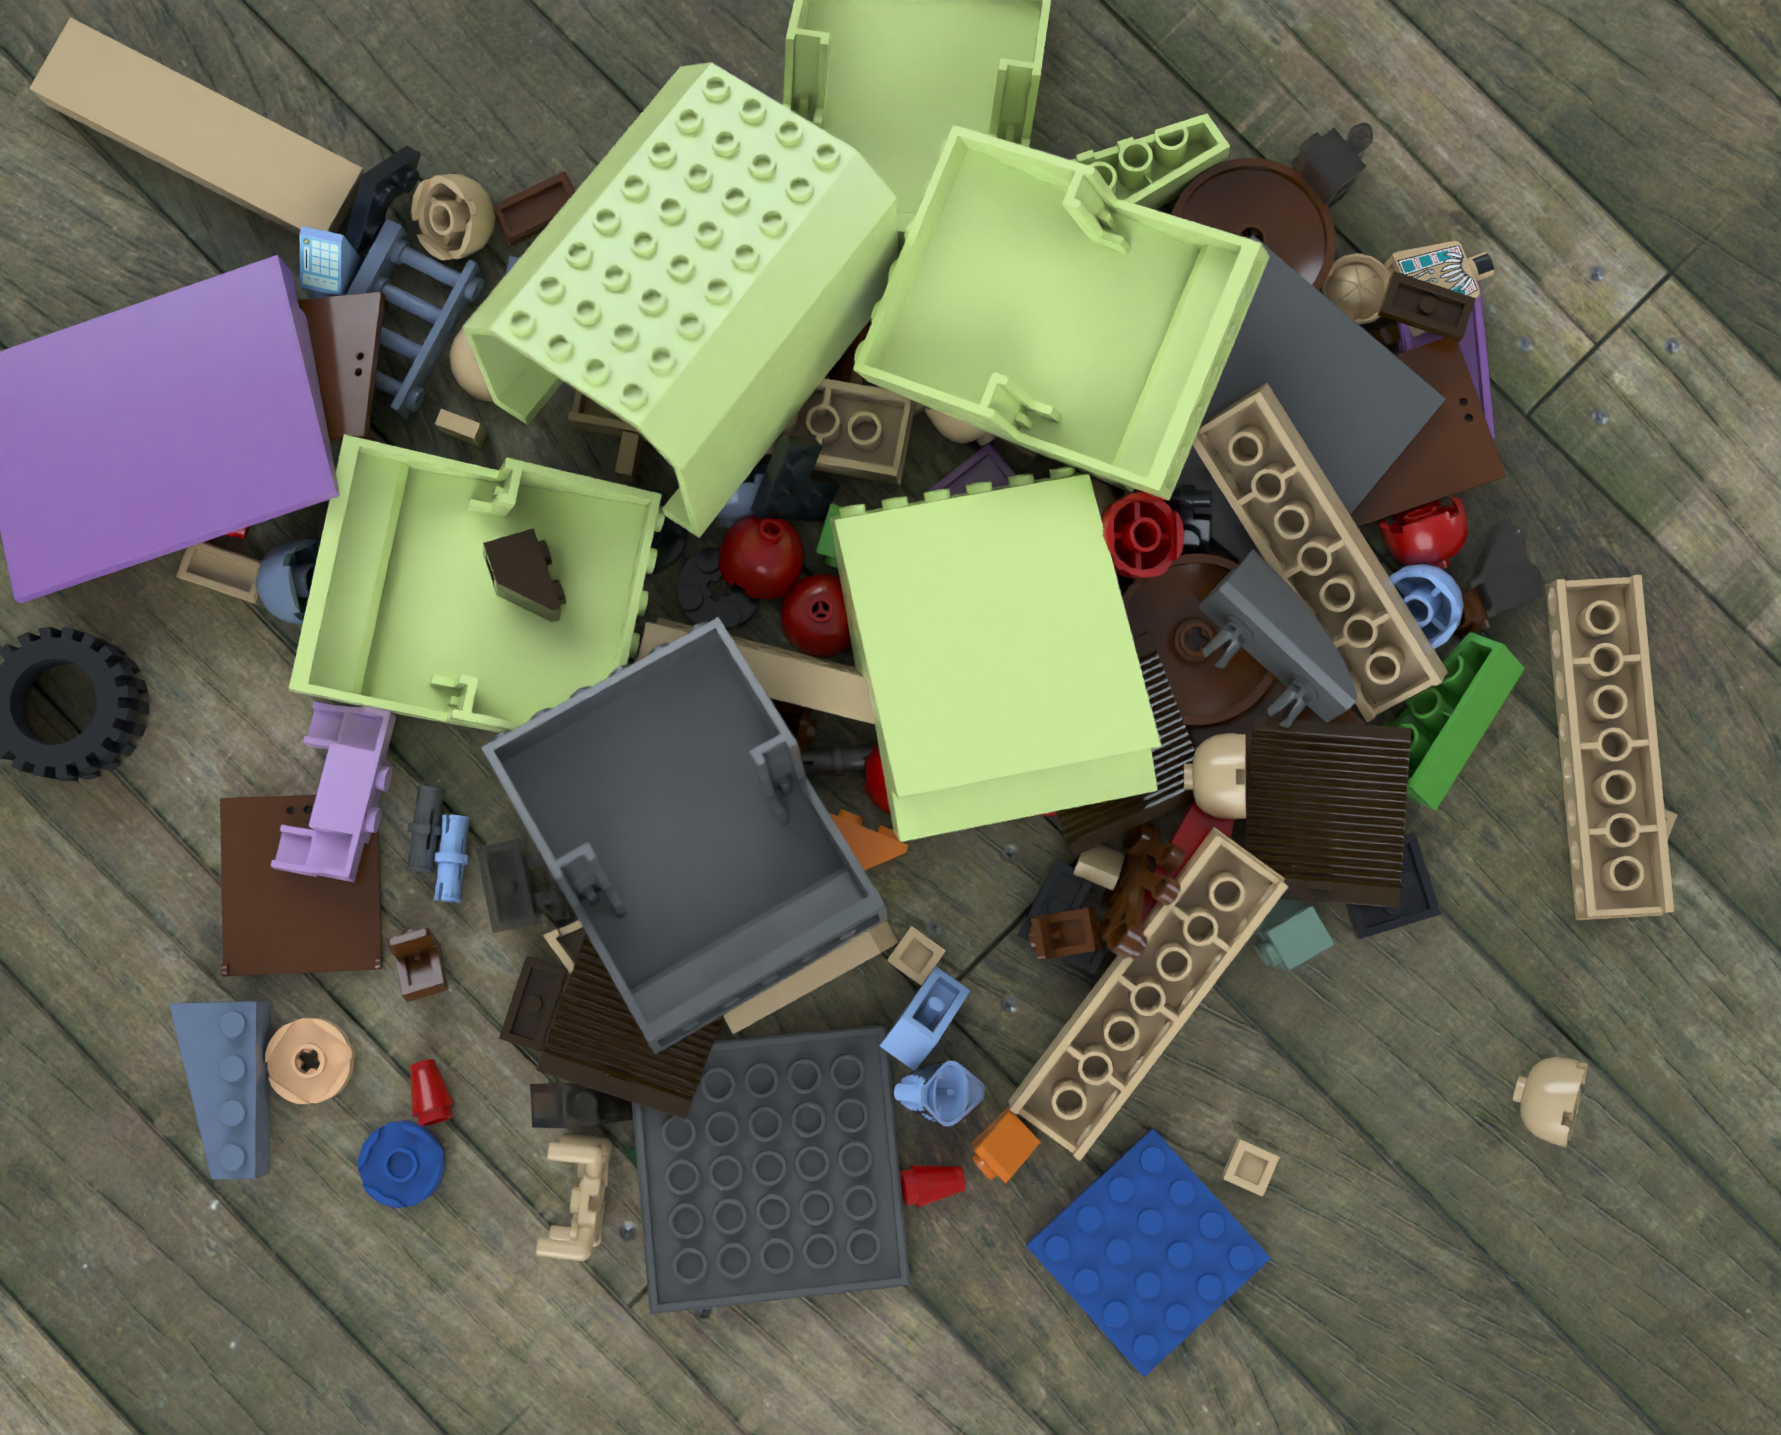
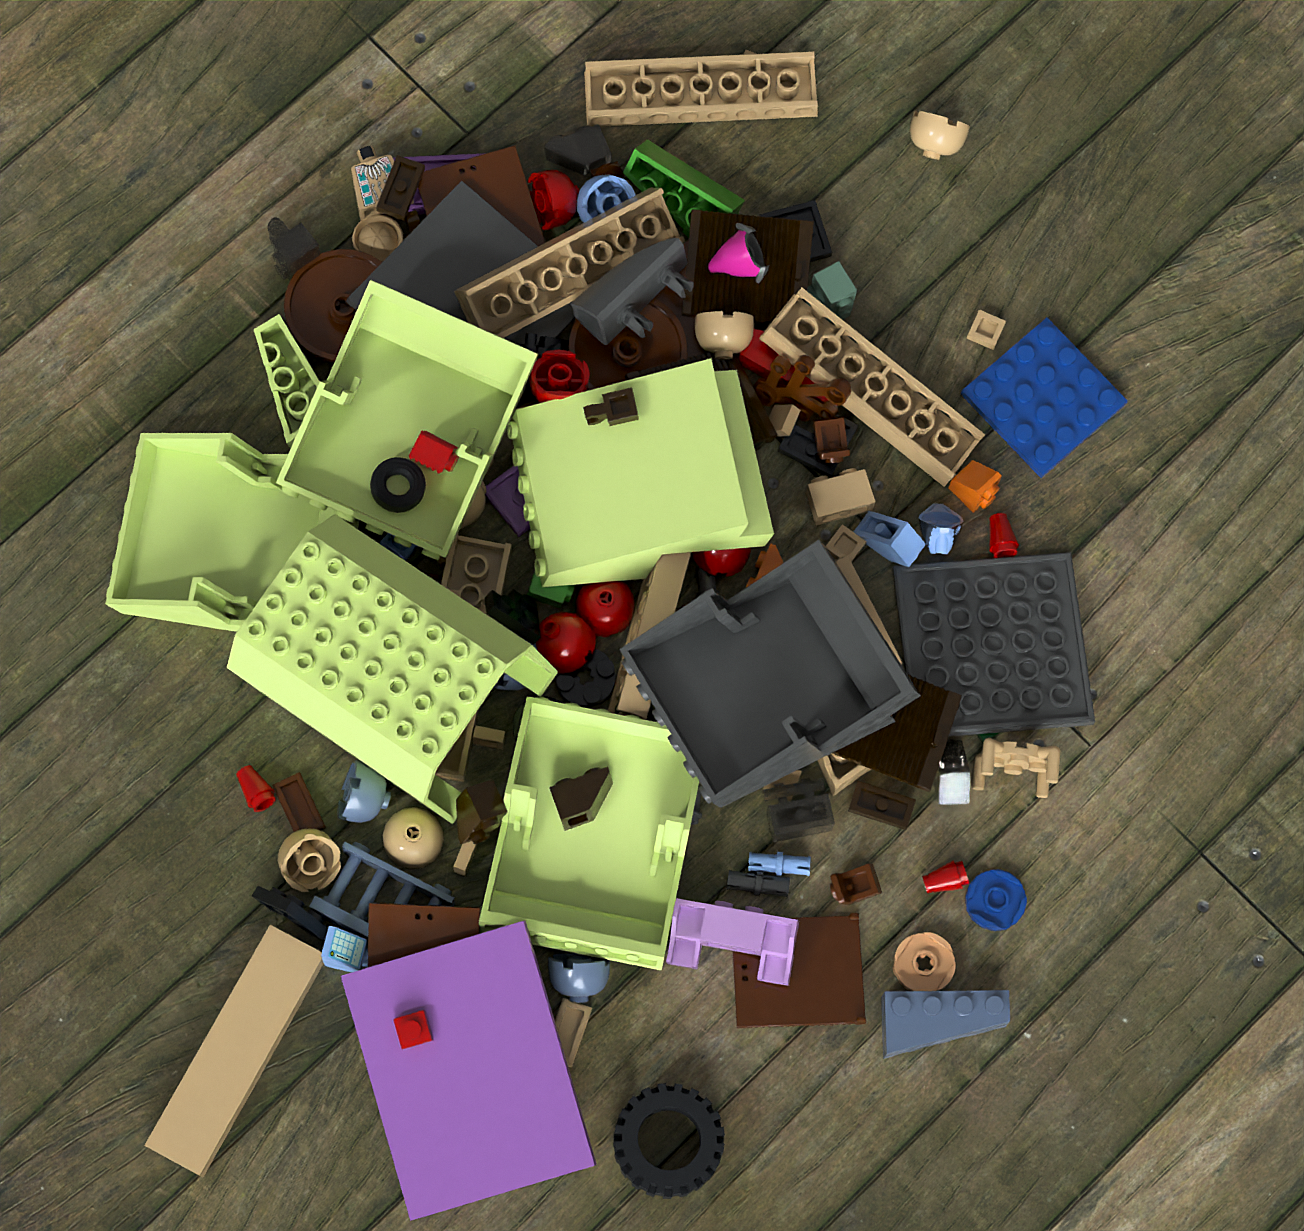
camera: 95 degrees left, 10 degrees down
none -> red cone [236,765,276,812]
none -> black tyre [370,457,426,513]
none -> red plate [393,1010,434,1050]
none -> red brick [409,431,459,474]
none -> dark brown slope [456,779,508,844]
none -> dark brown plate [583,387,639,426]
none -> dark pink hat [708,223,769,283]
none -> tan brick [806,468,875,526]

